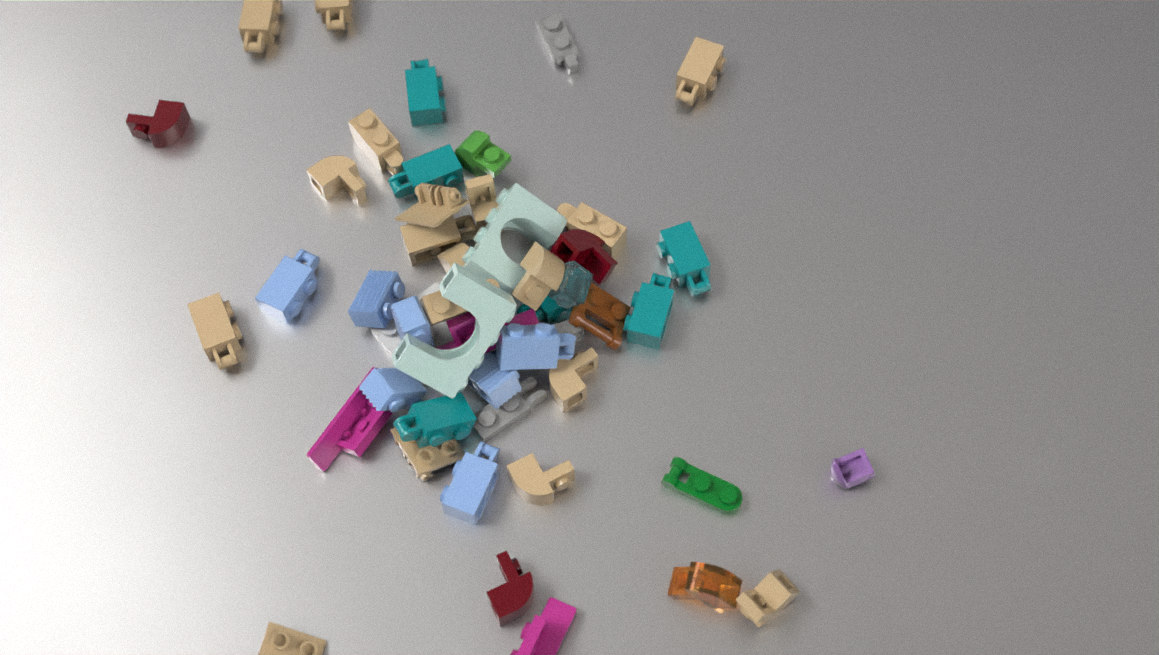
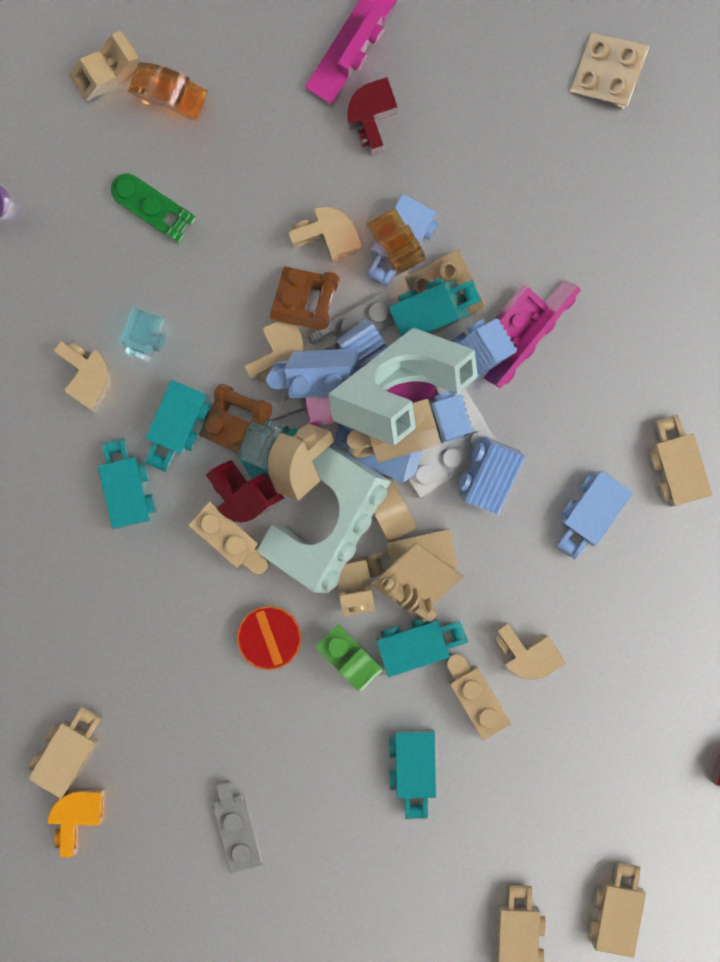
camera: 175 degrees left, 25 degrees up
none -> light orange brick [48,788,105,858]
none -> tan brick [54,341,112,412]
none -> clear light blue brick [119,307,166,360]
none -> red piece [237,606,301,670]
none -> dark orange plate [270,266,340,330]
none -> clear orange brick [367,208,426,276]

